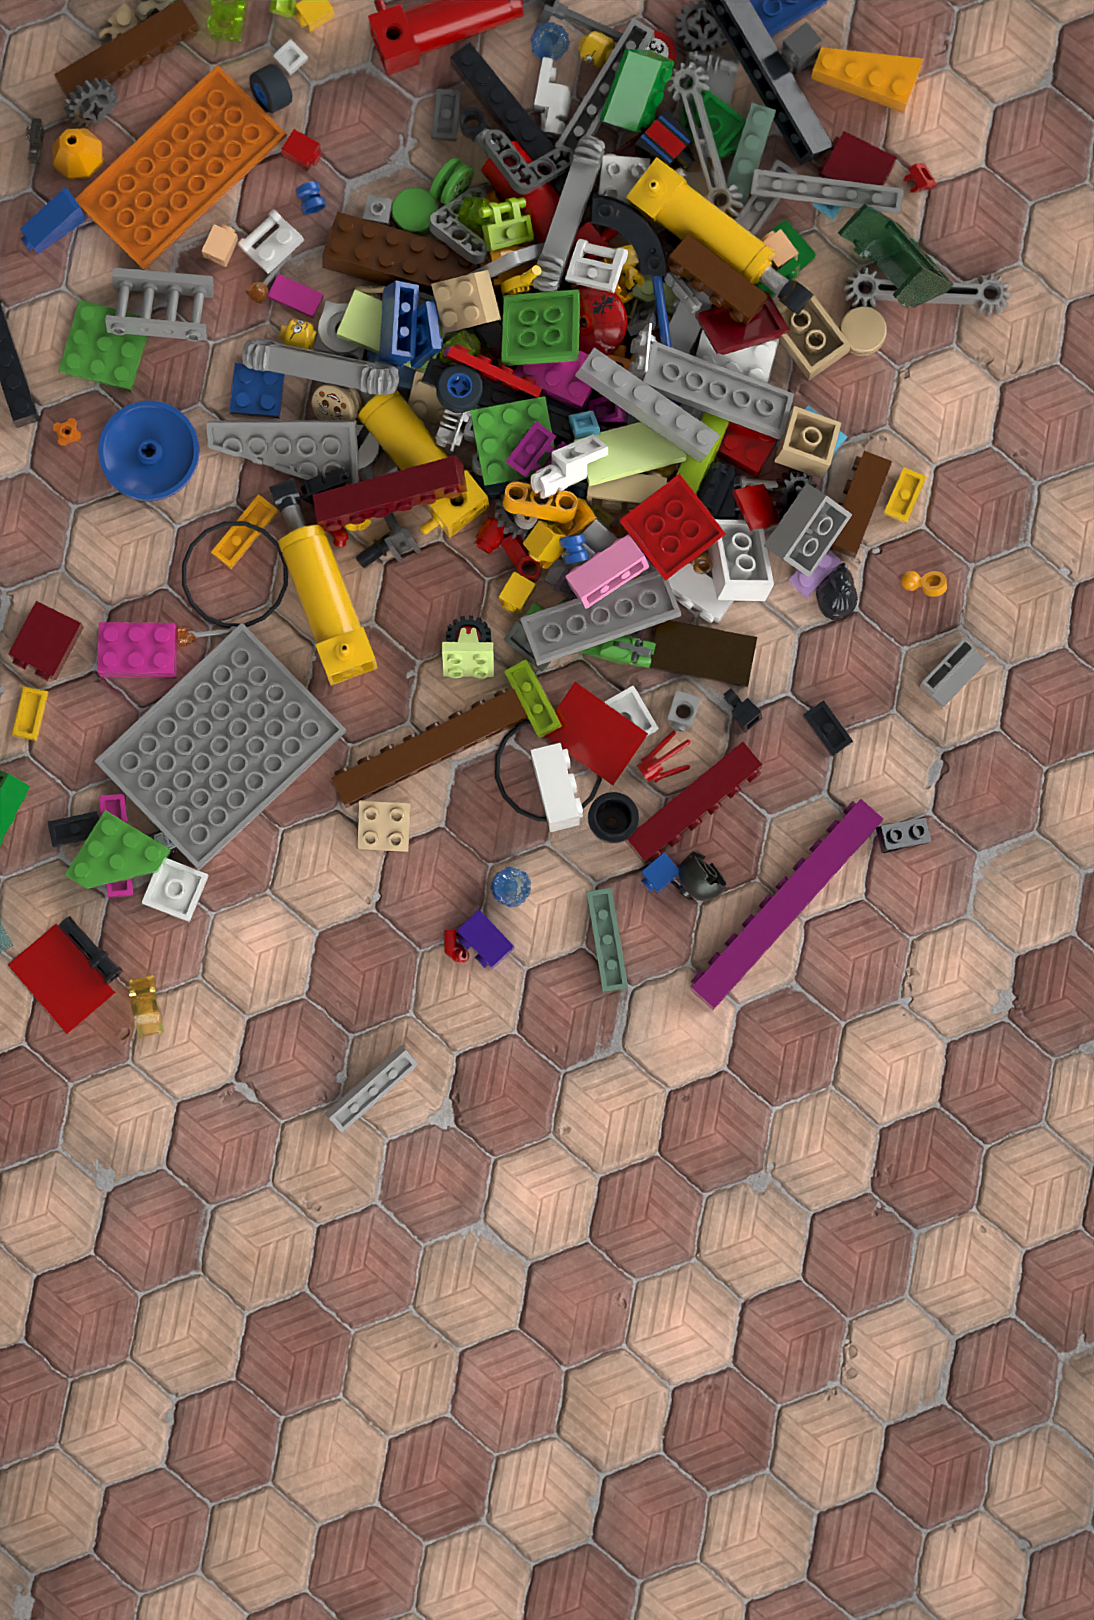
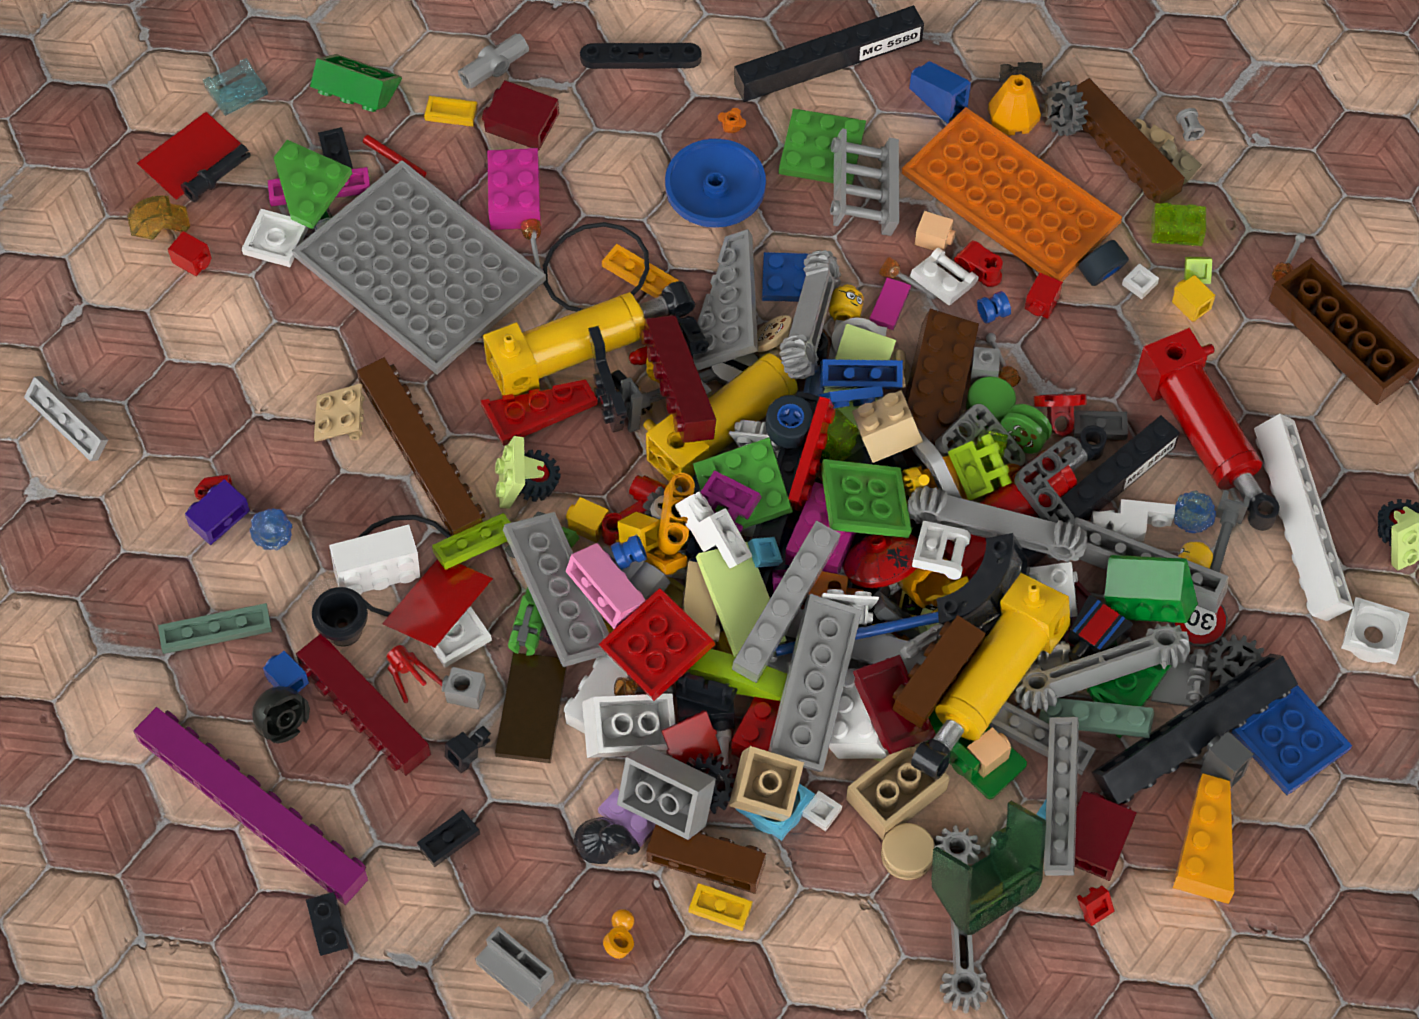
camera: 85 degrees right, 20 degrees down
none -> red brick [168,231,212,277]
none -> red bar [363,135,426,178]
none -> red wing [480,379,598,446]
none -> black wing [588,326,627,432]
none -> white plate [802,791,842,832]
none -> red piece [954,240,1003,287]
none -> clear orange hinge [986,333,1021,387]
none -> red tile [1033,393,1087,436]

